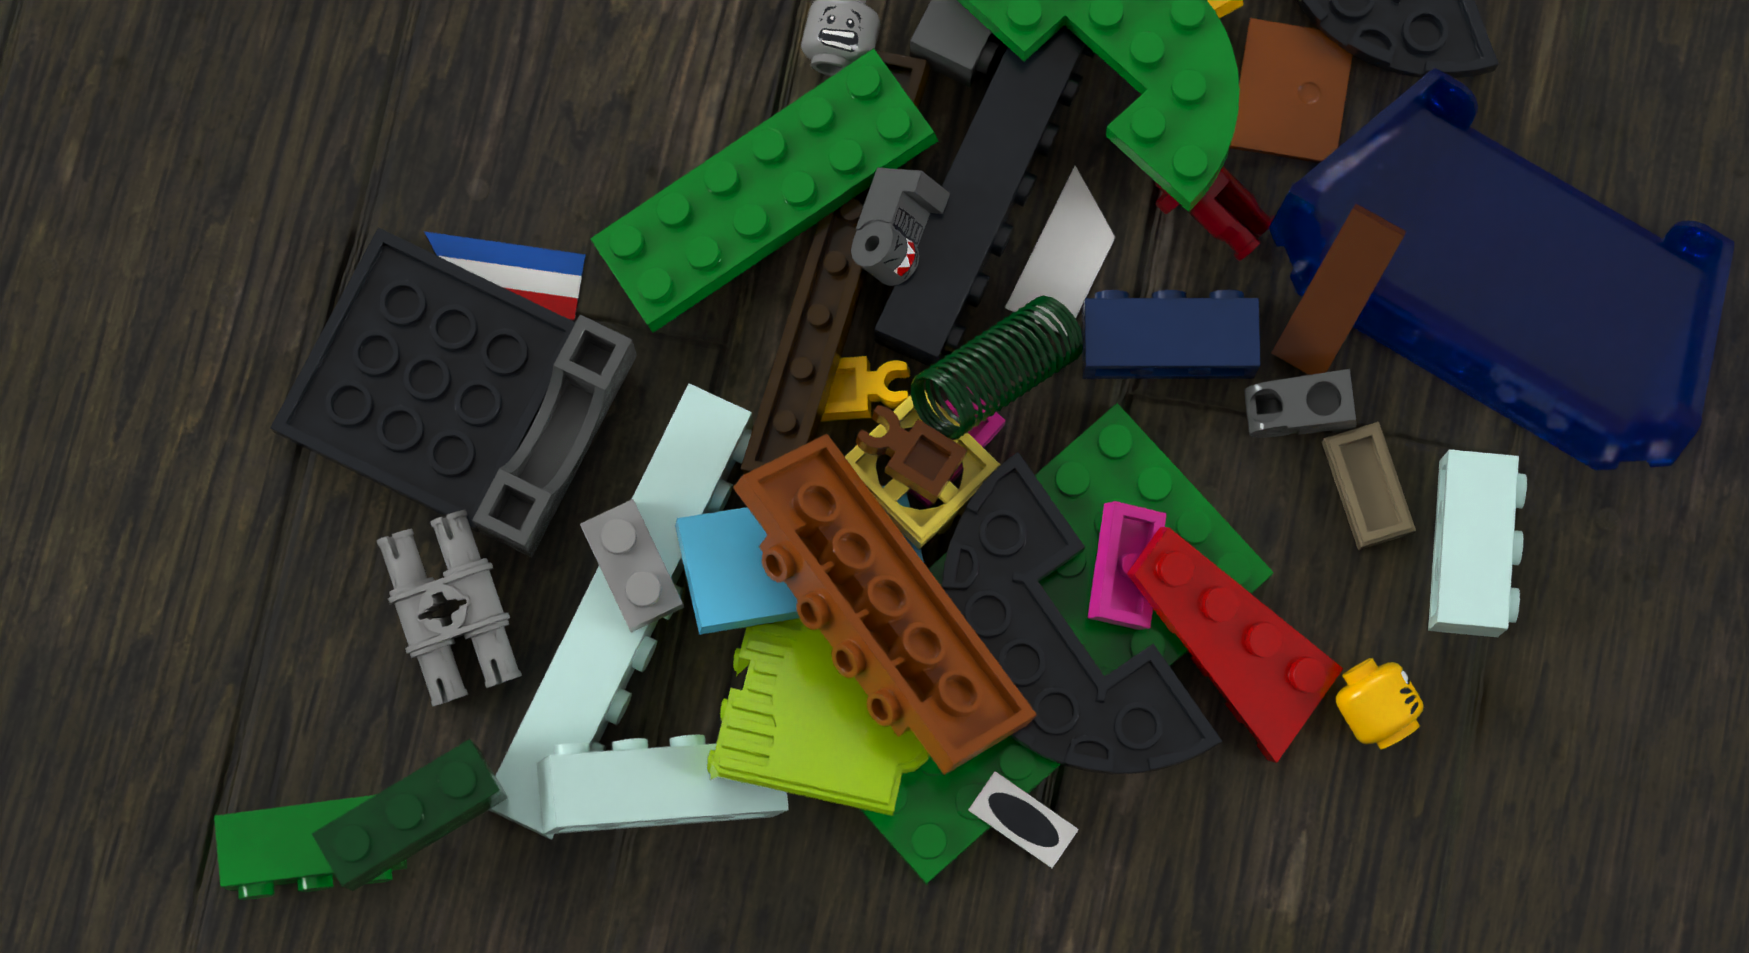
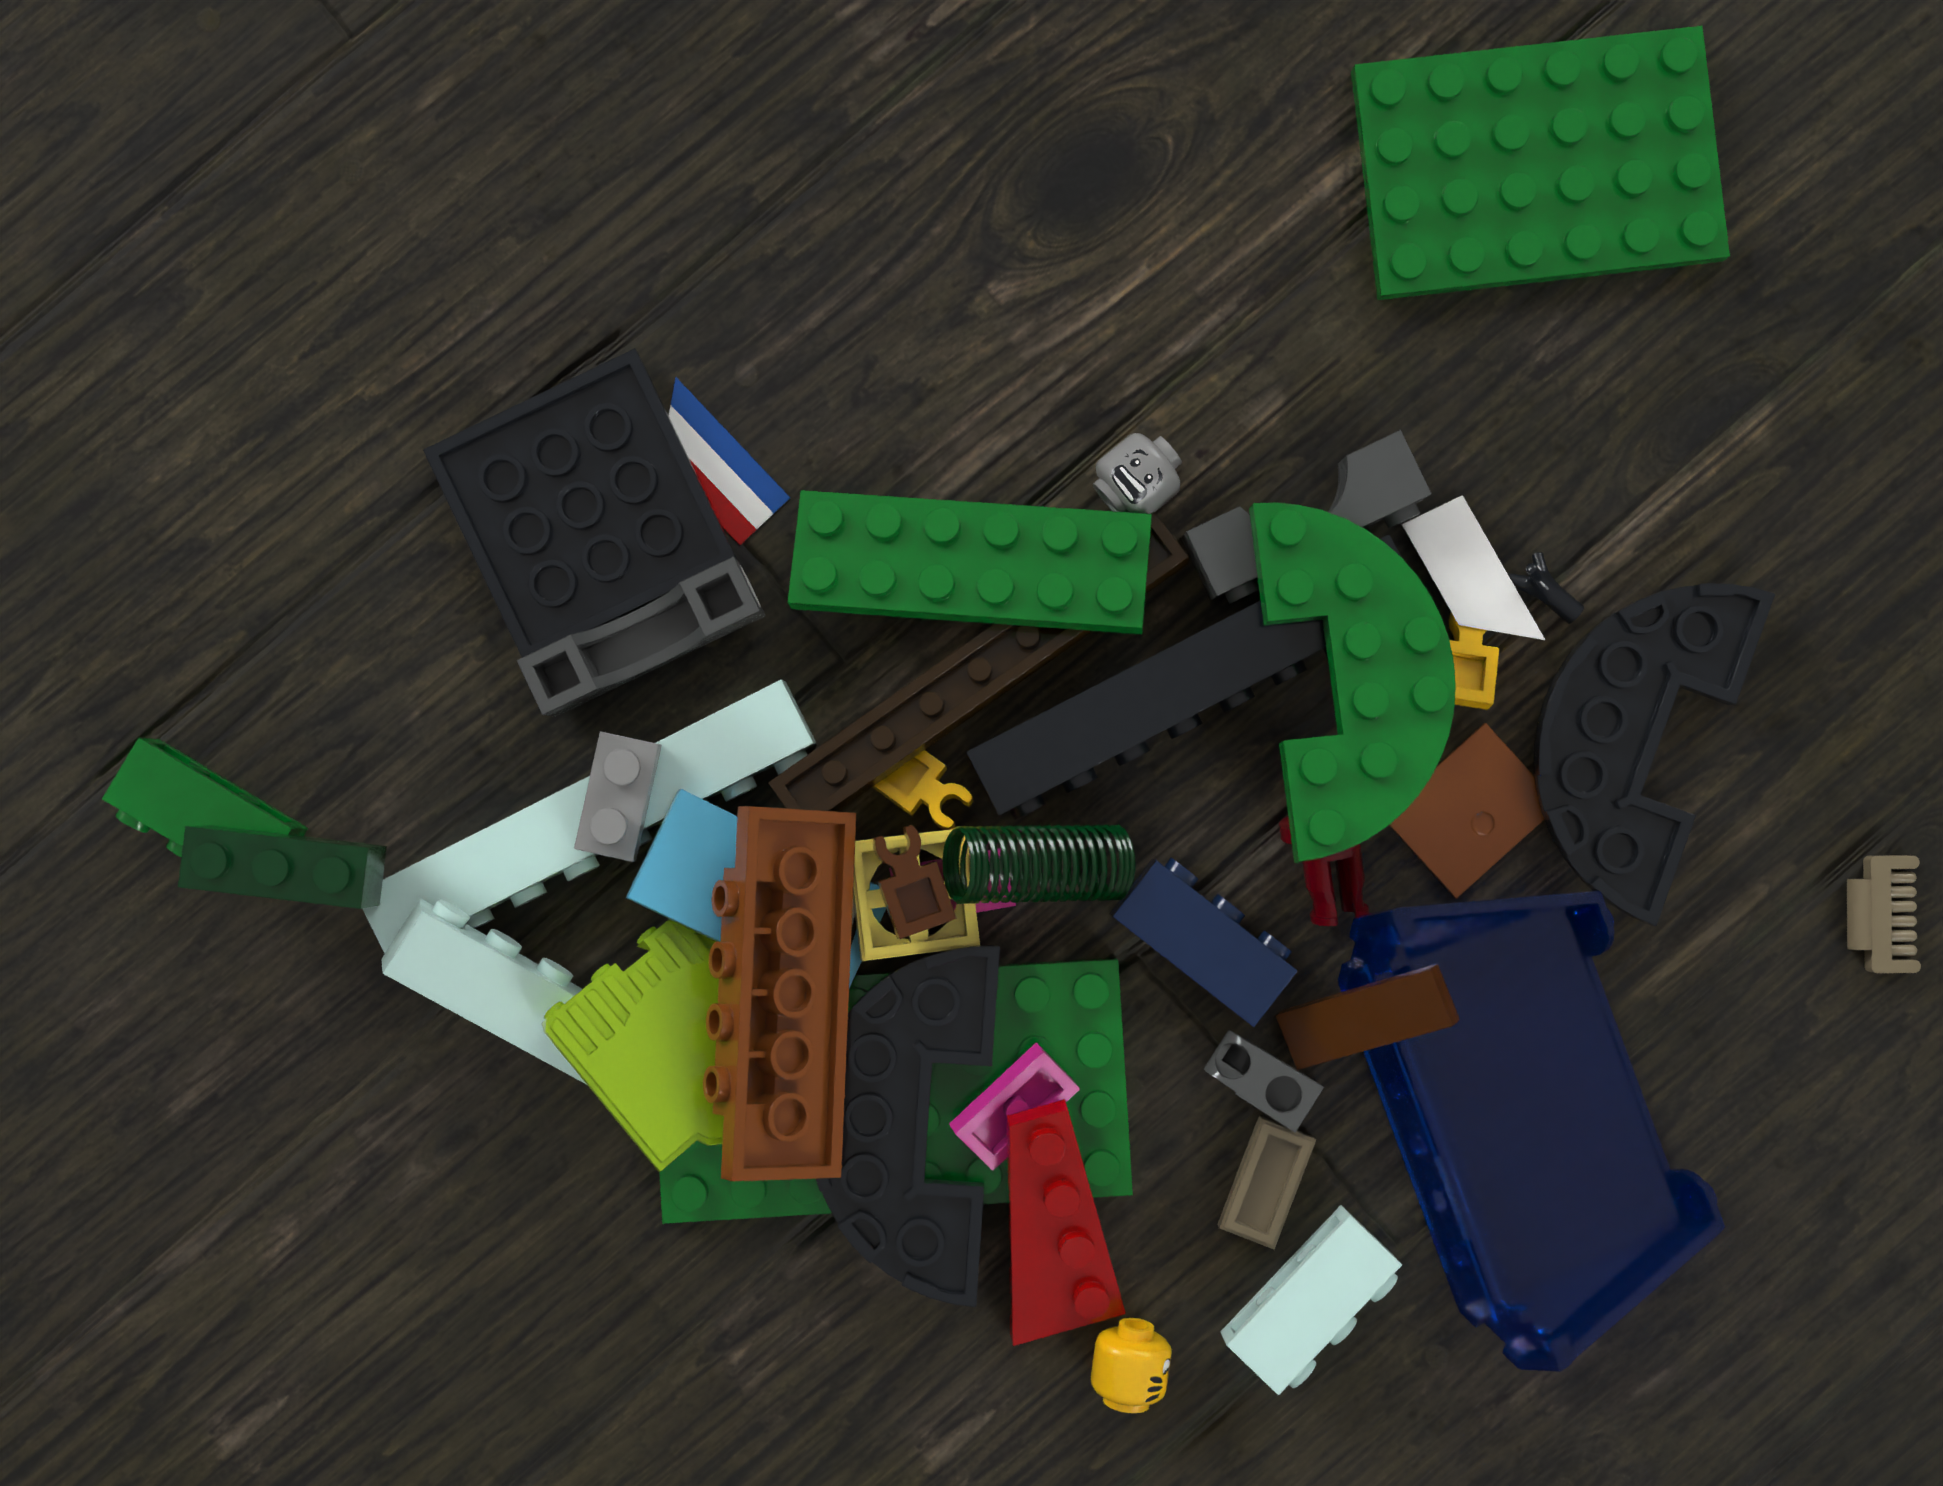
camera: 40 degrees right, 10 degrees up
light grey pin [376,510,522,707] -> none
dark grey leg [851,168,950,286] -> none
sticker [968,771,1079,868] -> none
white sticker [1005,166,1115,336] -> none

